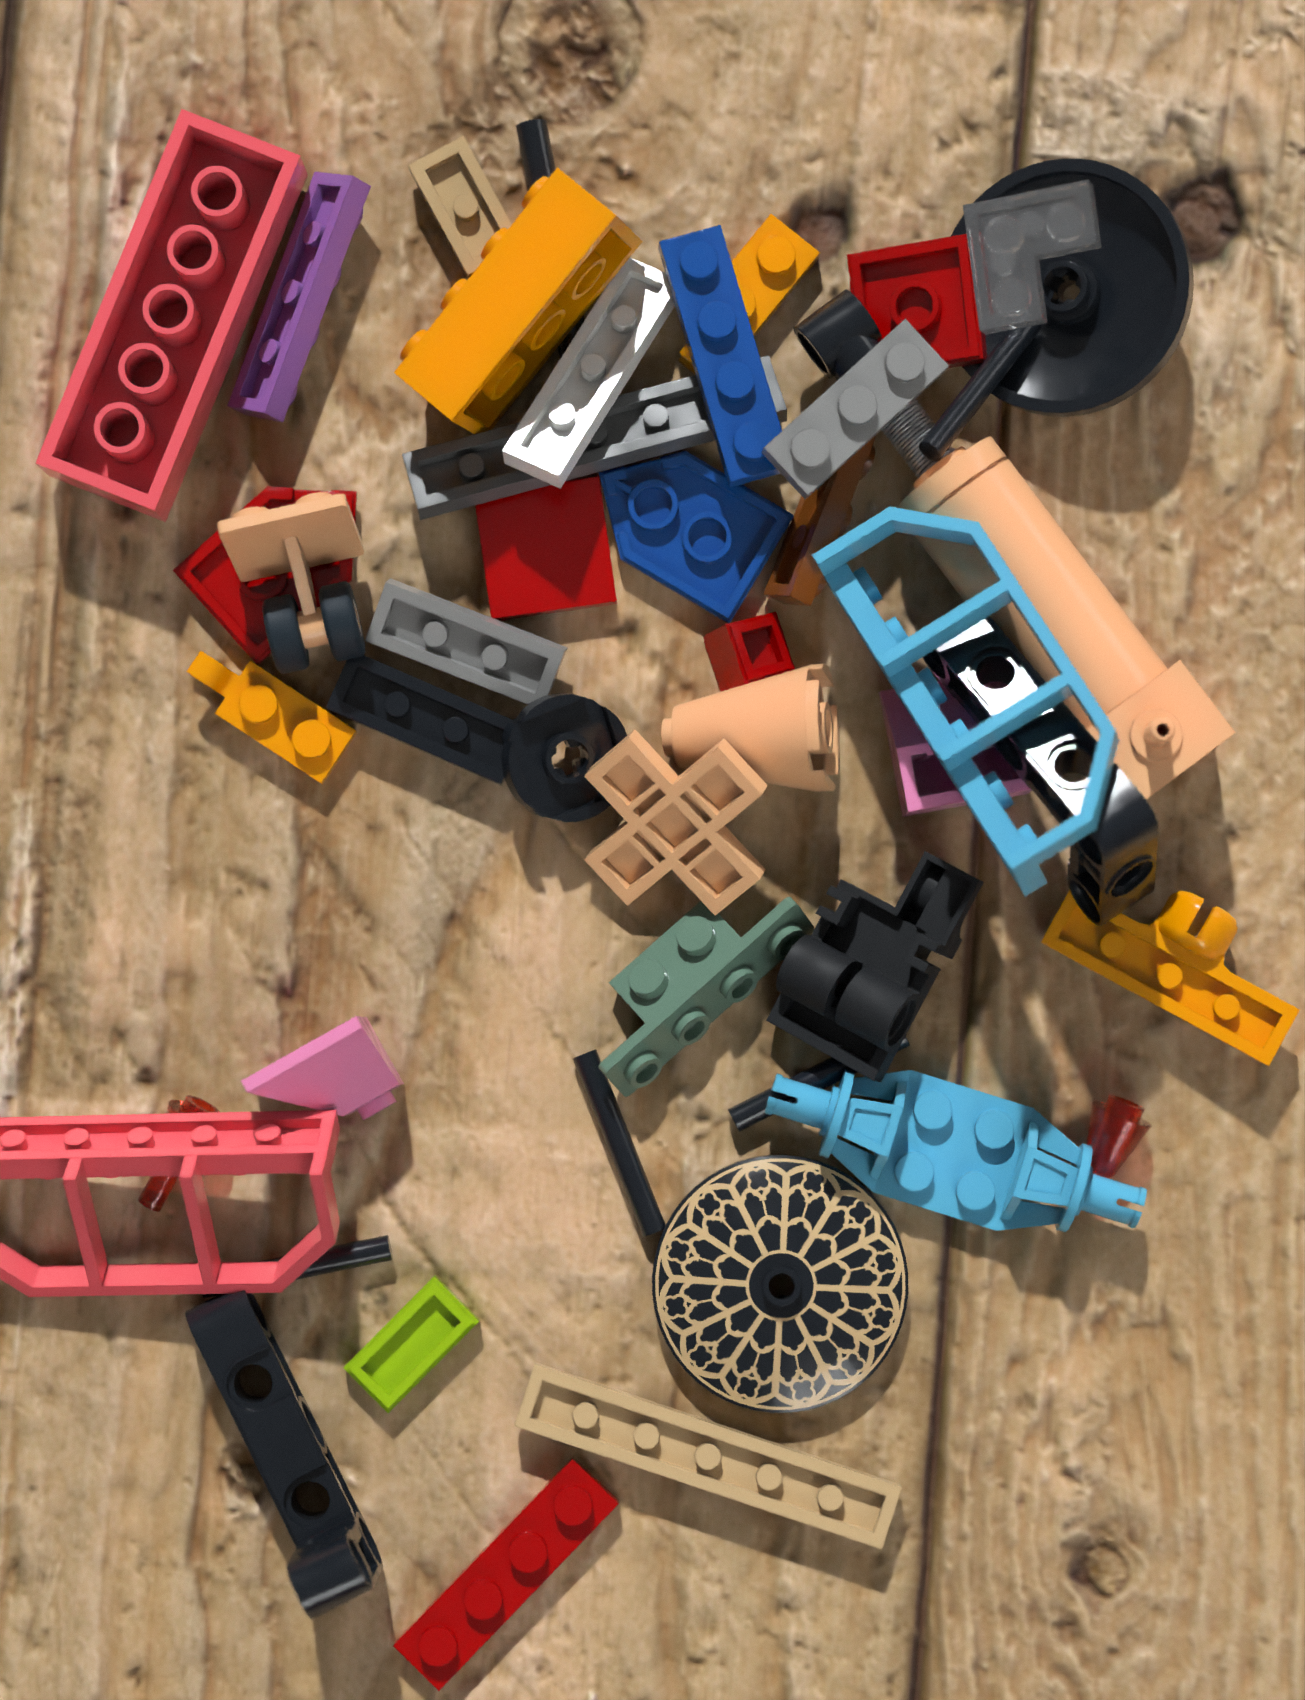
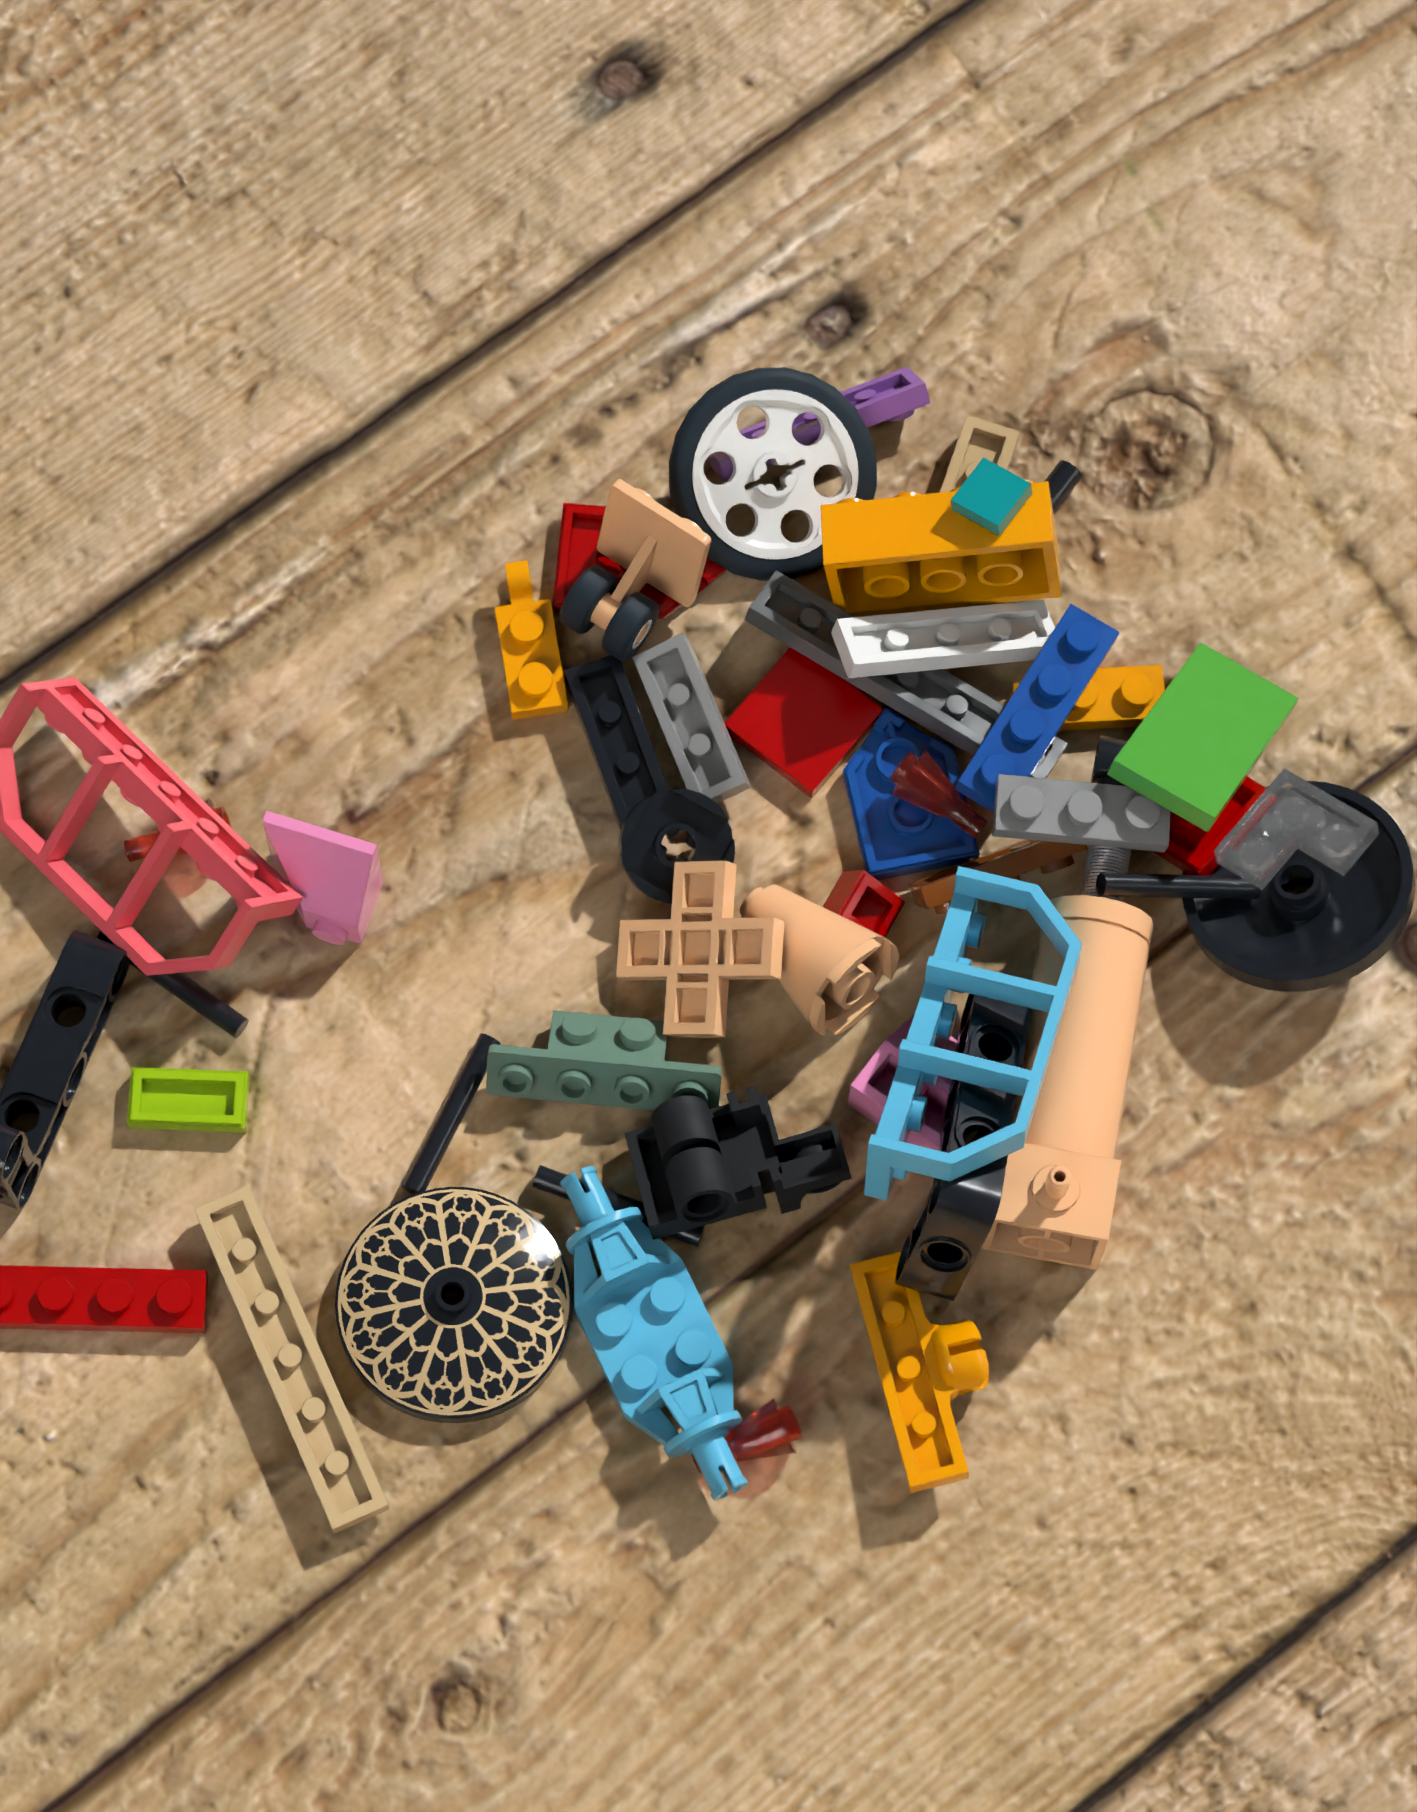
camera: 45 degrees right, 15 degrees down
coral brick [36,109,308,522] -> none
none -> white wedge [669,367,877,581]
none -> clear red cone [889,750,988,839]
none -> teal tile [951,457,1032,536]
none -> bright green tile [1107,642,1299,832]

